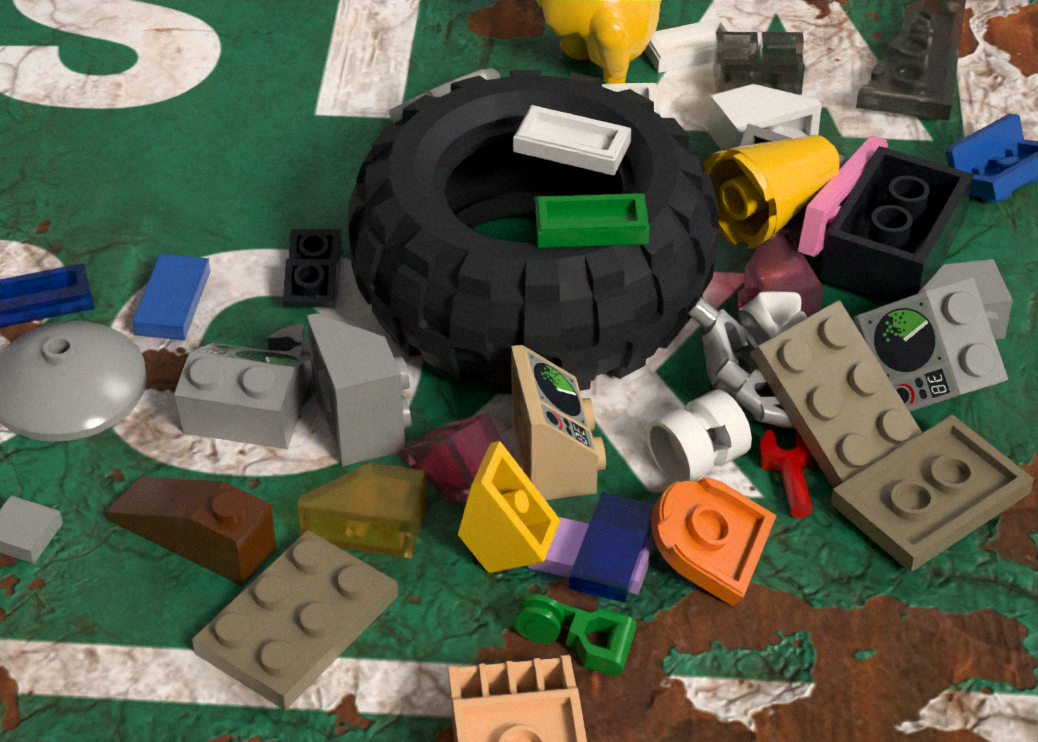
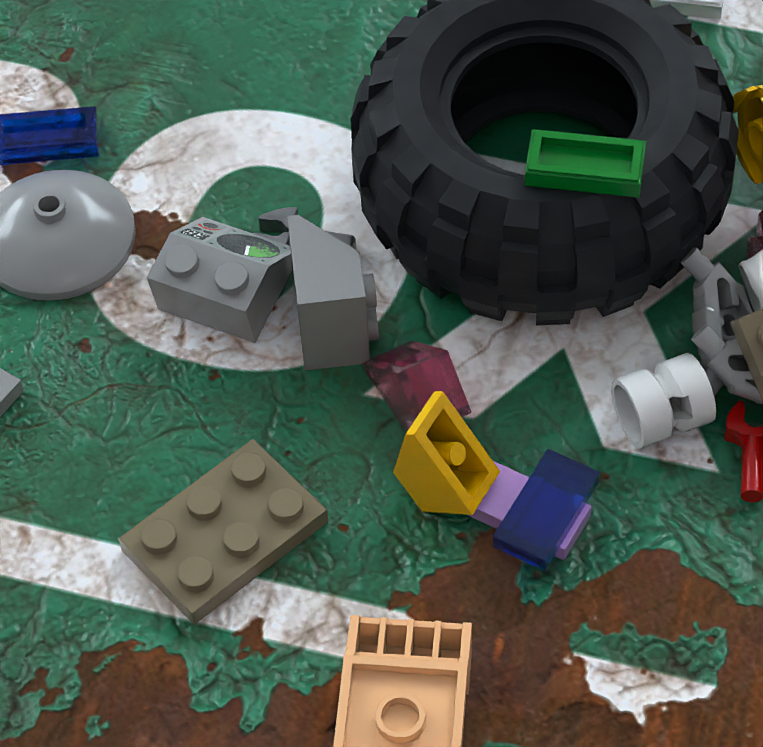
camera: 15 degrees right, 10 degrees up
reddish brown slope [105,476,277,587] -> none
blue tile [132,254,210,340] -> none
black slope [283,229,342,307] -> none
clear yellow slope [297,463,426,559] -> none
tan slope [511,345,606,500] -> none
white tile [513,105,631,175] -> none
green piece [514,594,637,676] -> none
orange tile [651,477,776,607] -> none

